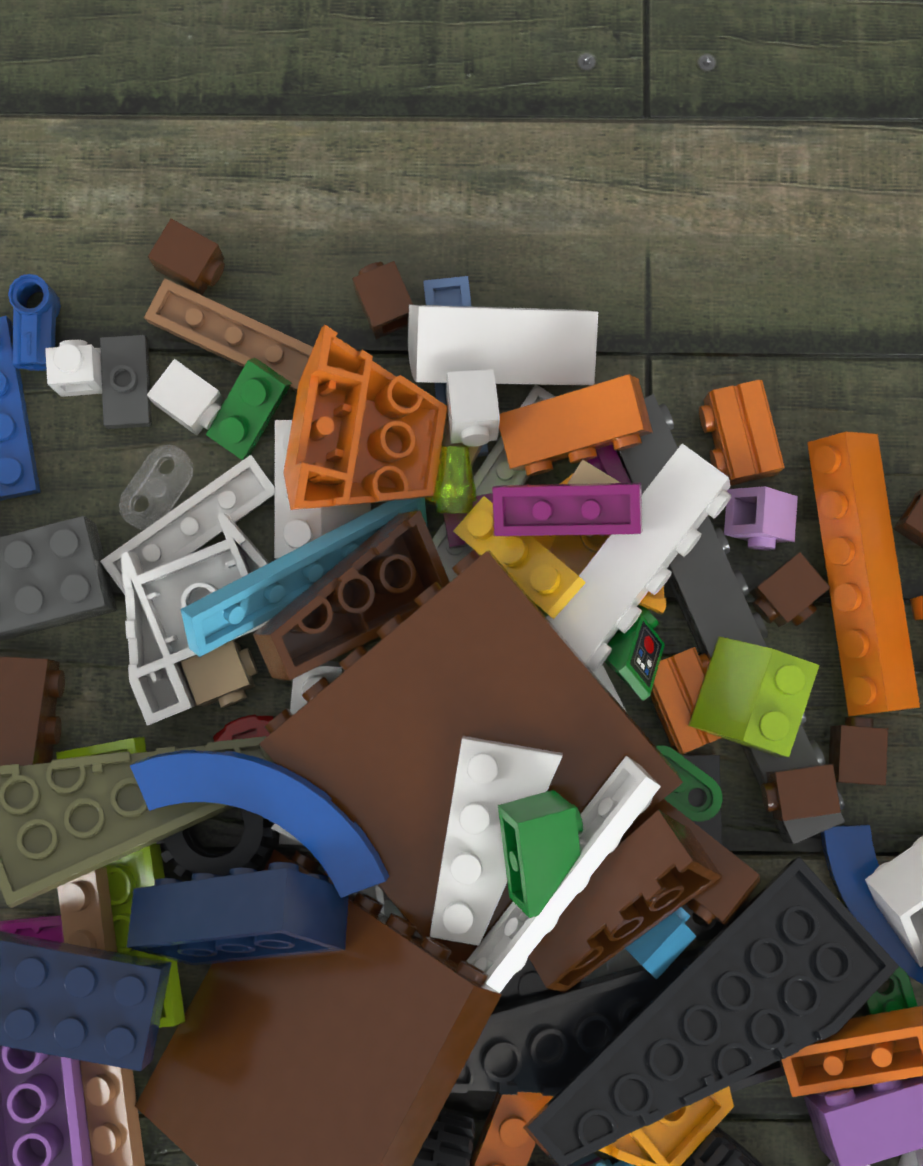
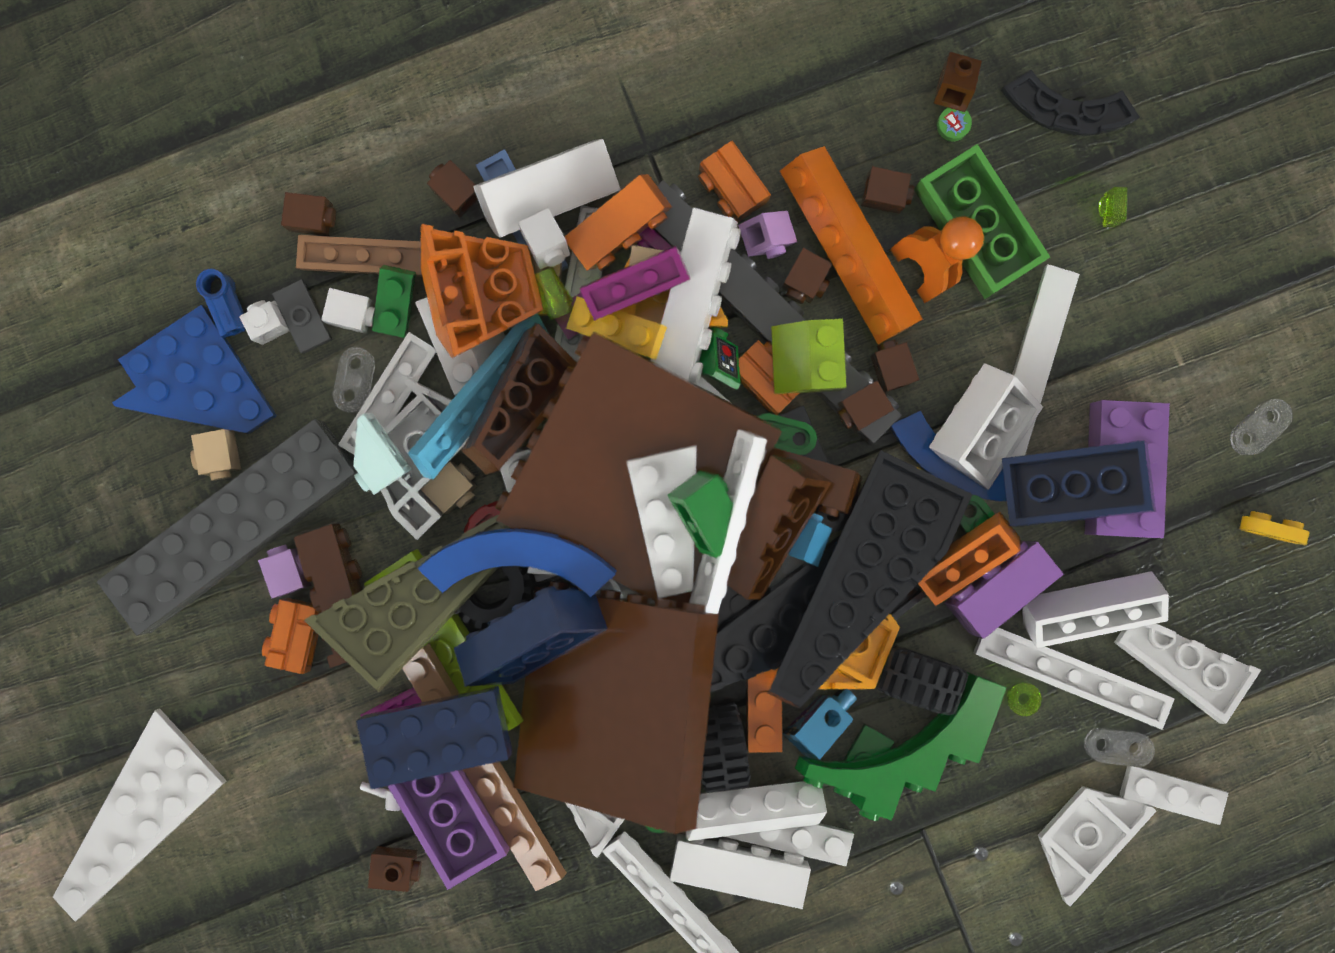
camera: 25 degrees left, 5 degrees up
none -> light aqua slope [354,413,412,495]

